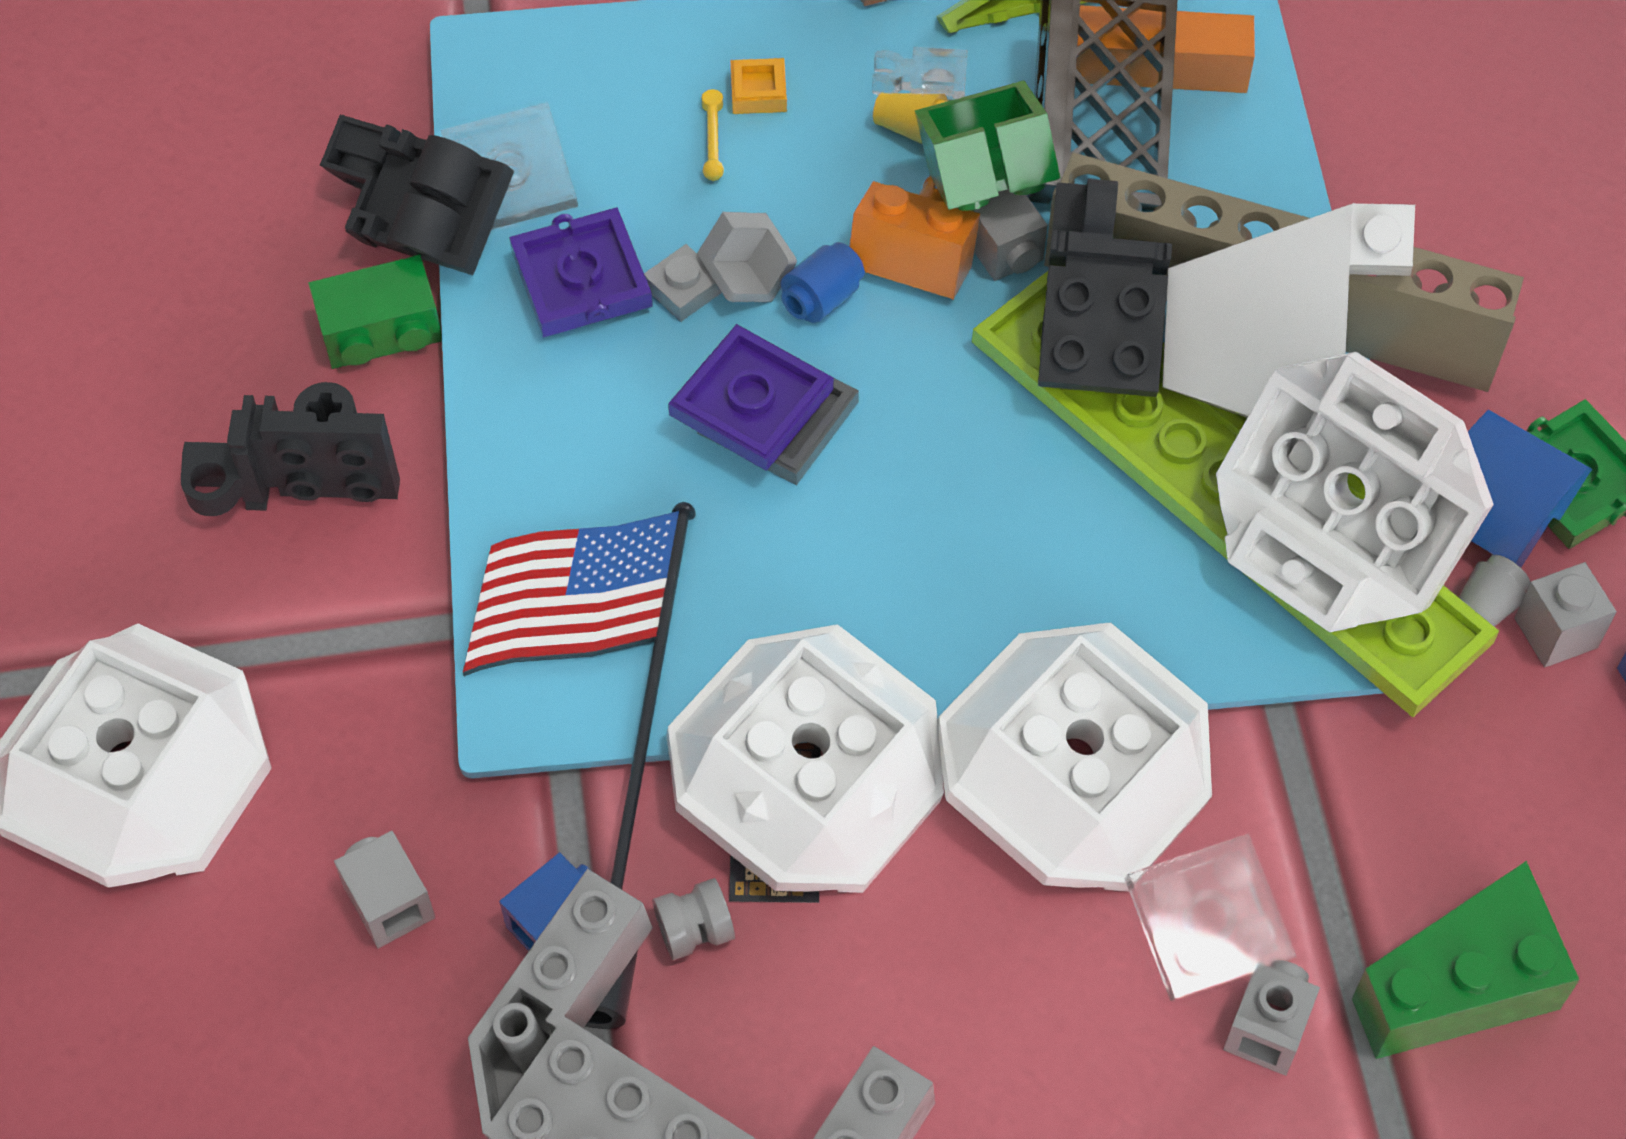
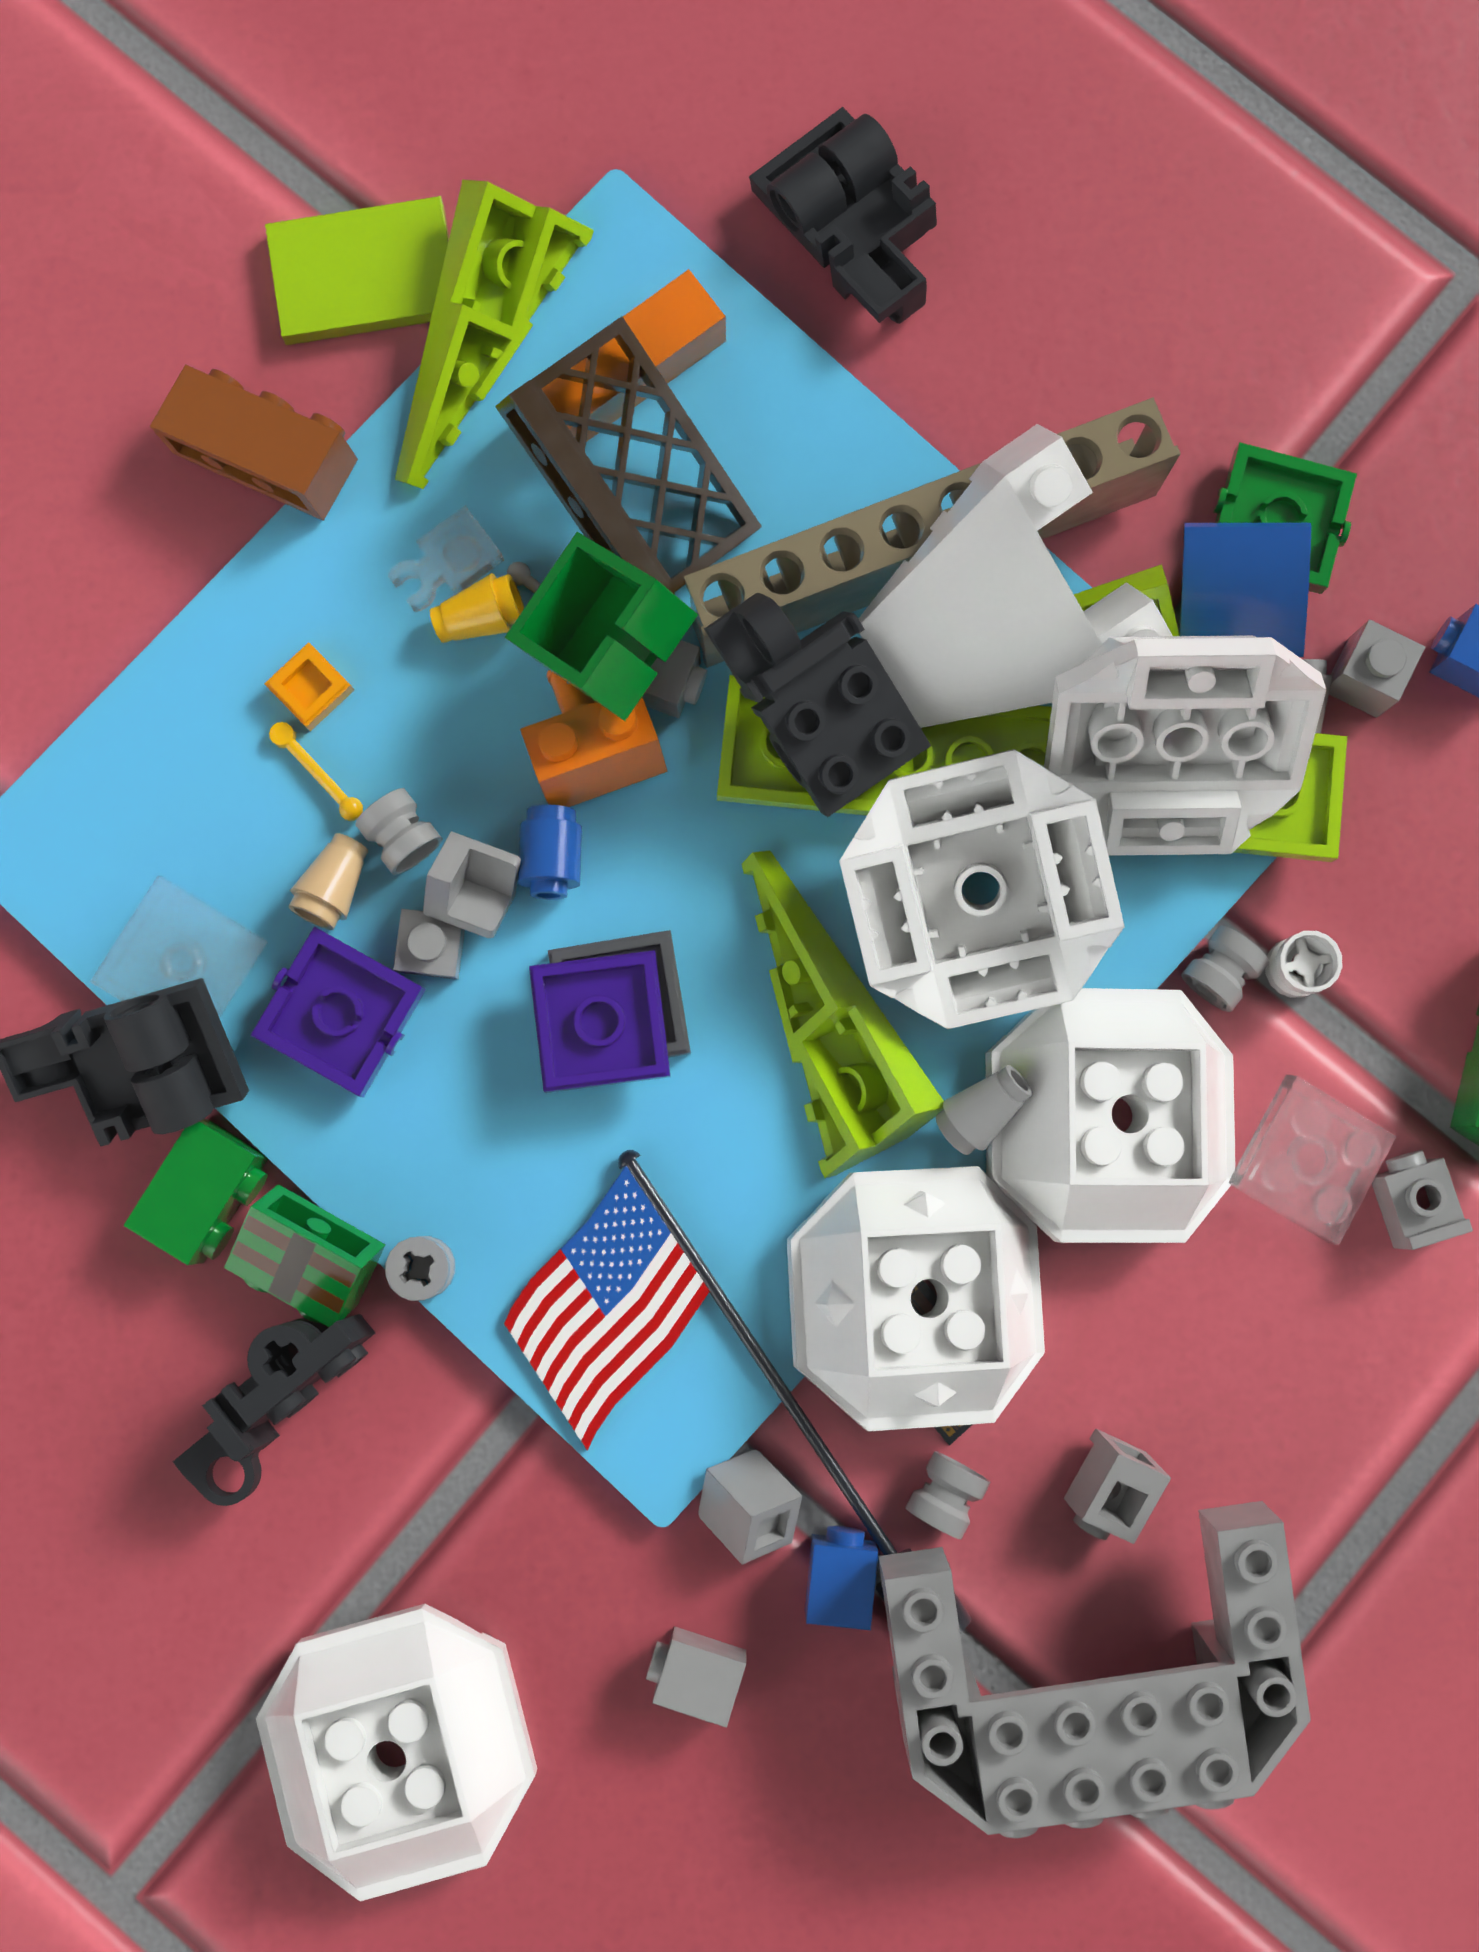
camera: 40 degrees left, 25 degrees up
none -> green brick [224,1184,386,1327]
none -> tan cone [288,833,368,930]
none -> light grey wheel [355,788,442,875]
none -> light grey wheel [385,1236,455,1301]
none -> light grey panel [698,1450,802,1565]
none -> lime wedge [741,850,944,1178]
none -> black plate [749,107,937,324]
none -> white piece [839,749,1125,1029]
none -> light grey cone [936,1065,1032,1155]
none -> light grey brick [1064,1428,1171,1544]
none -> light grey wheel [1181,925,1269,1012]
none -> white wheel [1265,931,1343,998]

